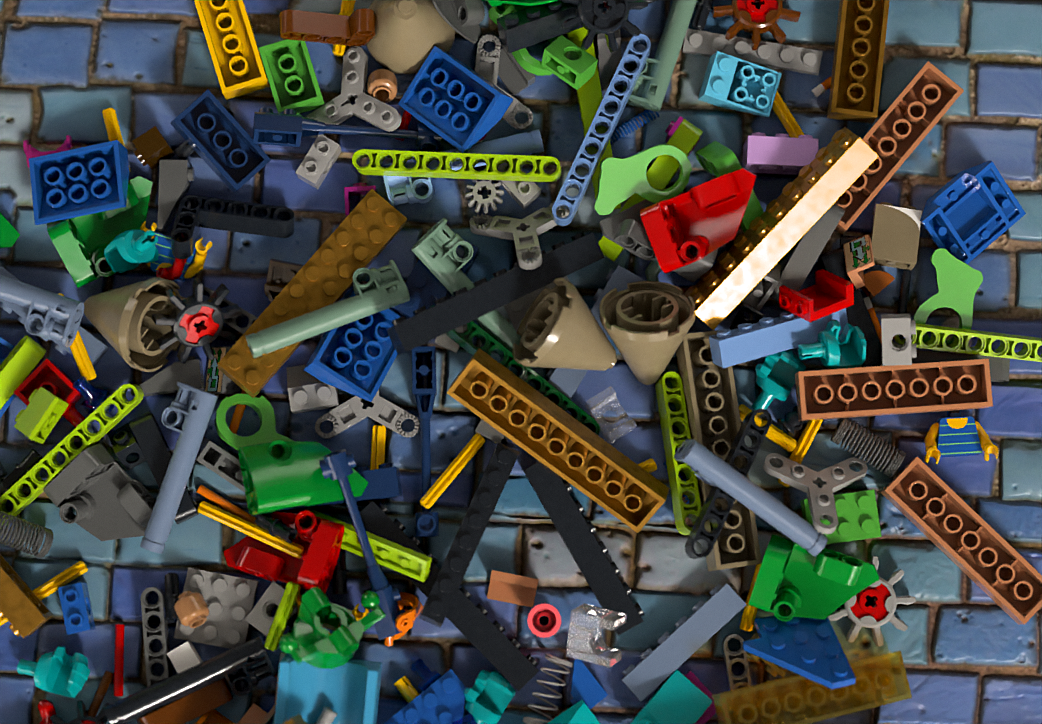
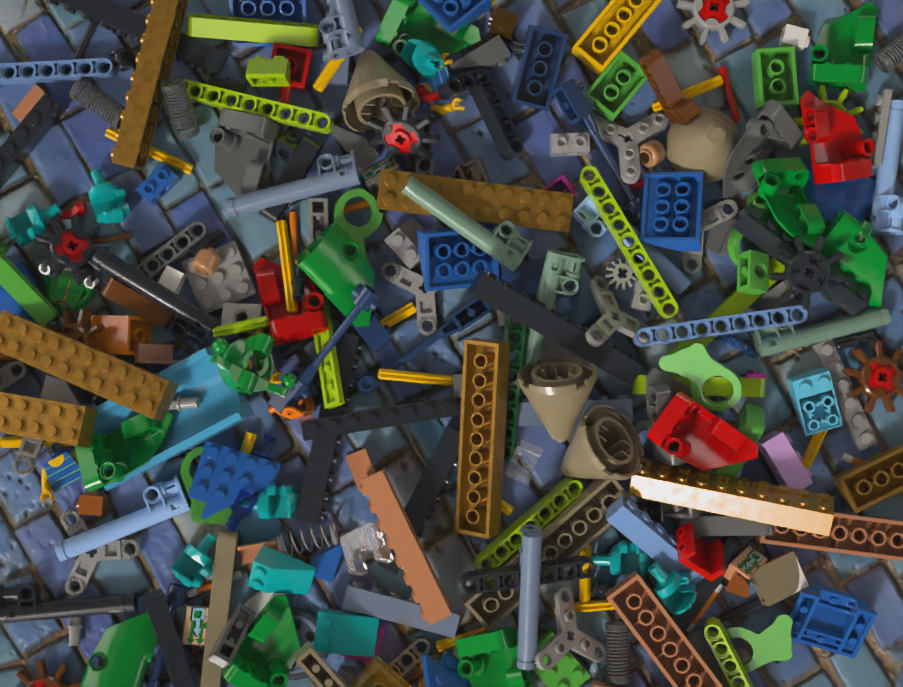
camera: 60 degrees right, 5 degrees up
clear blue bracket [73,376,114,423] -> none
red bar [114,624,125,696] -> none
coral plant [527,604,561,638] -> none
light grey brick [881,314,917,366] -> none
none -> nougat brick [359,468,452,625]

